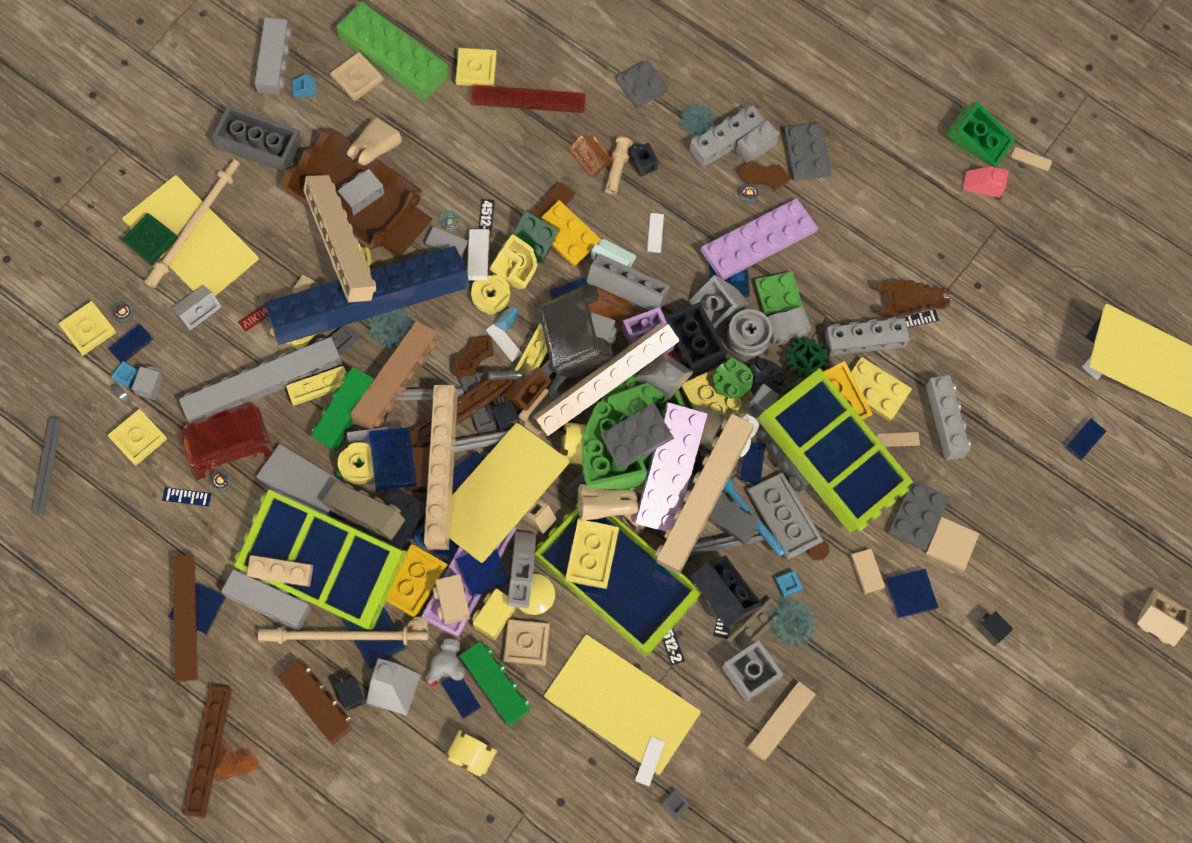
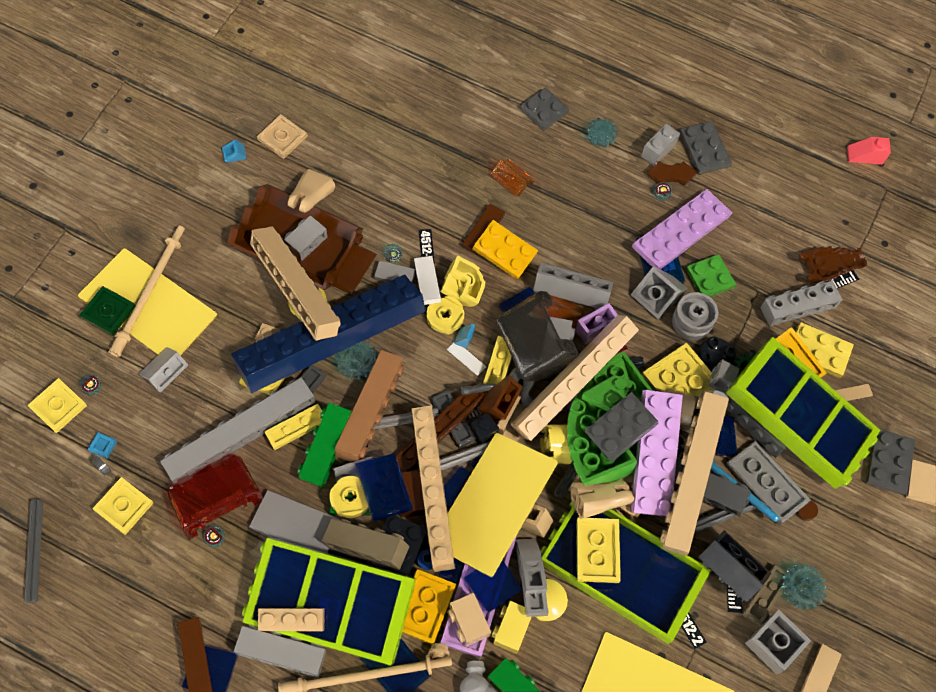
camera: 10 degrees left, 5 degrees down
clear blue tile [108,324,154,363] -> none
light grey brick [132,366,163,400] -> none
clear blue sticker [162,487,212,507] -> none
dark grey brick [212,105,302,172] -> none
clear red sticker [238,299,273,332] -> none
light grey brick [255,18,292,95] -> none
bright green brick [337,1,449,101] -> none
reddish brown tile [454,336,494,378] -> none
light yellow plate [456,48,497,87] -> none
clear red plate [471,85,586,113] -> none
tan tile [503,619,550,666] -> none
dark green plate [513,210,560,264] -> none
light aqua panel [591,239,636,267] -> none
tan pin [605,137,633,195] -> none
black brick [630,142,659,177] -> none
light grey slope [637,352,693,399] -> none
white sticker [647,213,664,253] -> none
black brick [664,302,727,375] -> none
light grey brick [689,105,765,168] -> none
bright green dish [713,359,753,398] -> none
light grey brick [768,307,811,345] -> none
dark azure tile [775,570,803,598] -> none
dark green gear [785,337,829,379] -> none
tan tile [851,549,885,594] -> none
clear blue tile [885,568,939,619] -> none
light grey brick [926,375,971,461] -> none
green slope [945,102,1016,168] -> none
tan sticker [1011,147,1052,171] -> none

